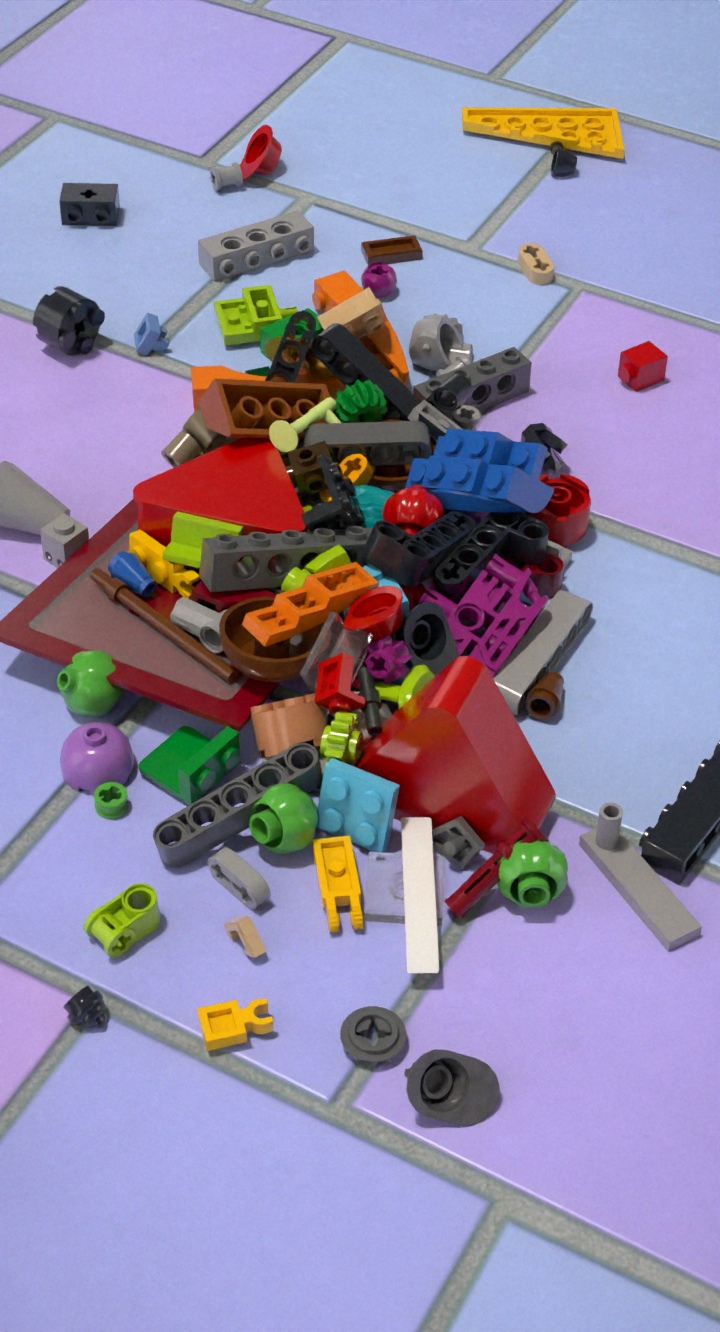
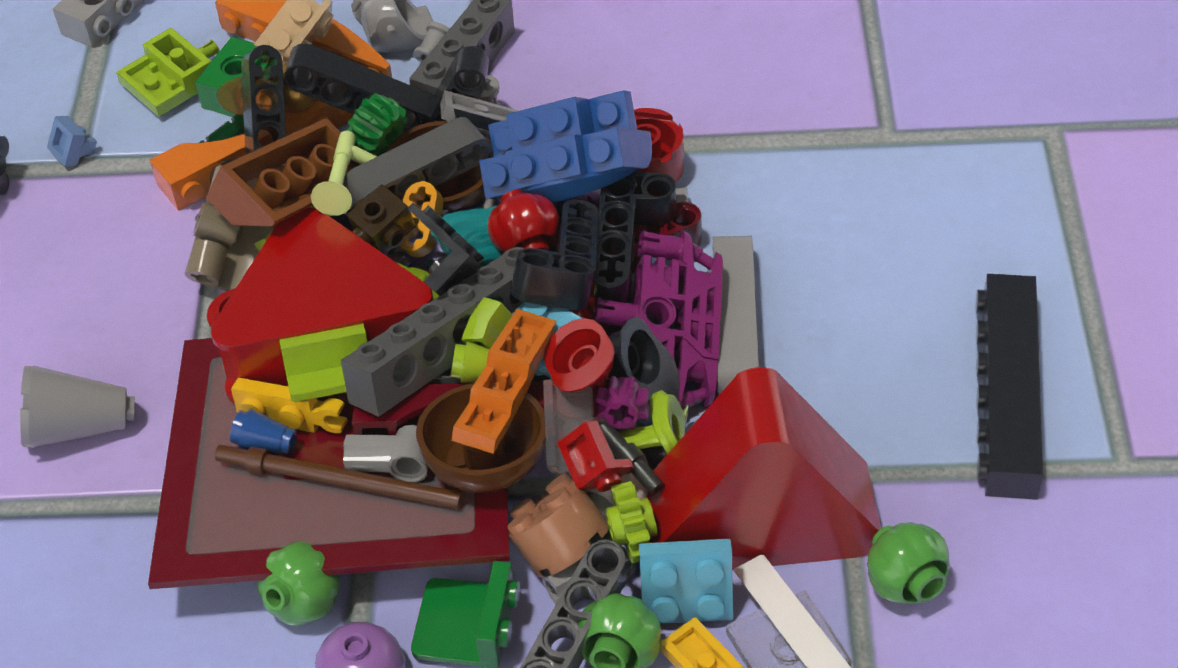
camera: 25 degrees left, 5 degrees up
light grey brick [40,513,89,568] -> none
dark grey piece [432,816,485,870] -> none
dark red pin [444,816,549,919] -> none
black rock [521,423,568,475] -> none
reddish brown cone [526,672,564,720] -> none
light grey piece [579,803,702,952] -> none

